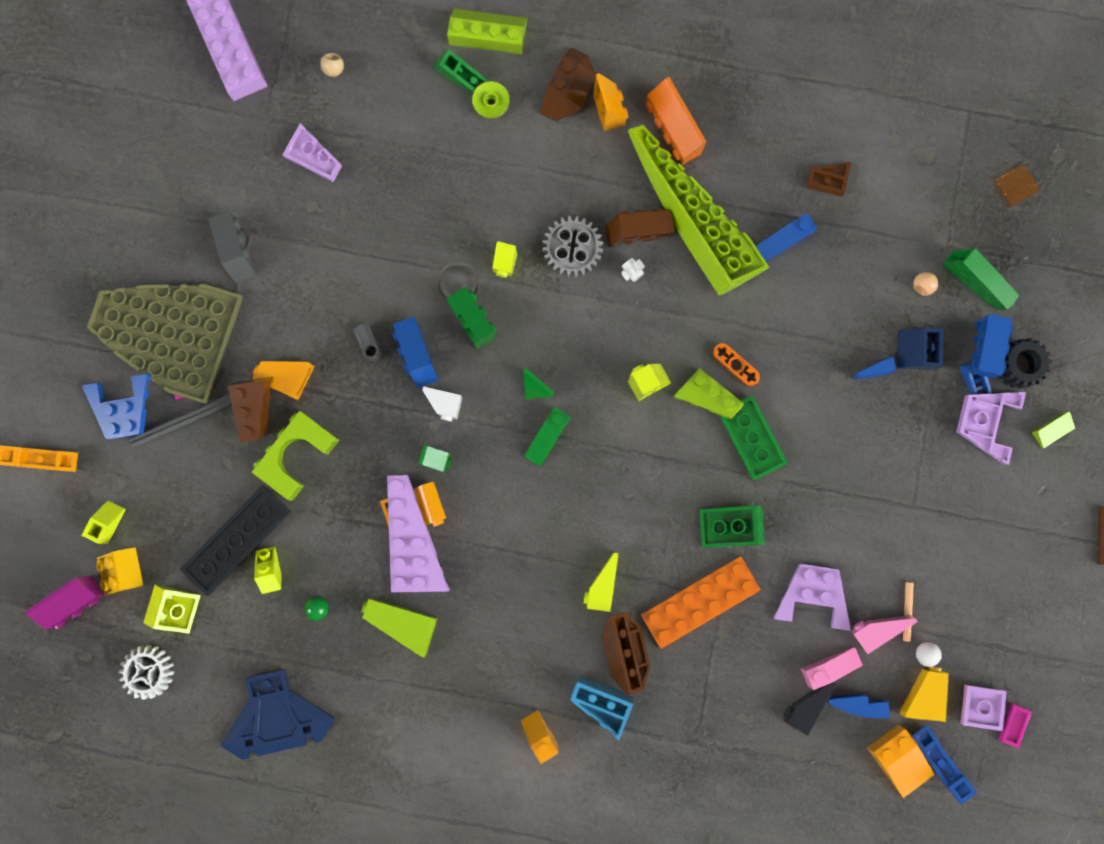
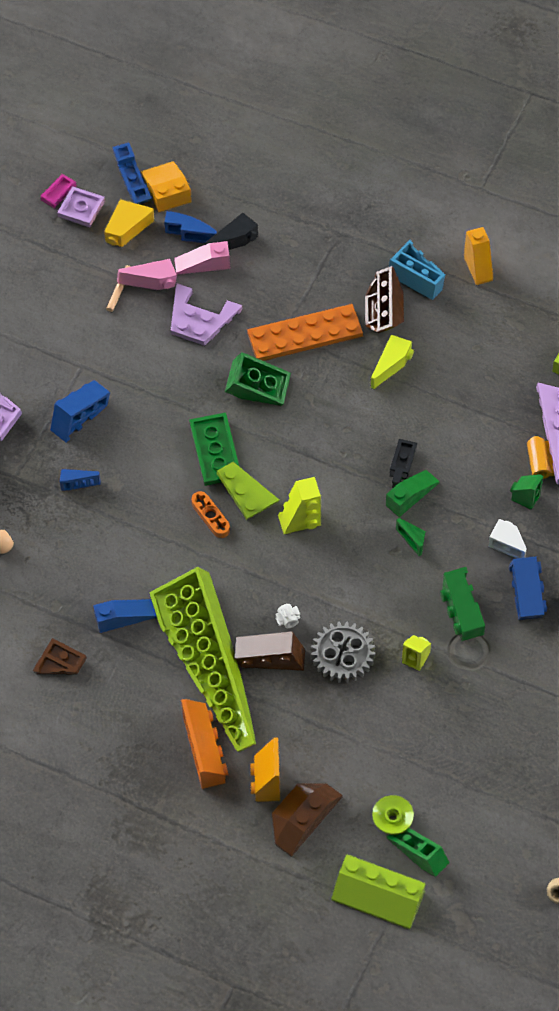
camera: 165 degrees left, 25 degrees down
dark blue slope [897,328,944,370] -> none
white piece [916,642,941,667] -> none
none -> blue wedge [50,380,110,442]
none -> black hinge [389,439,417,488]

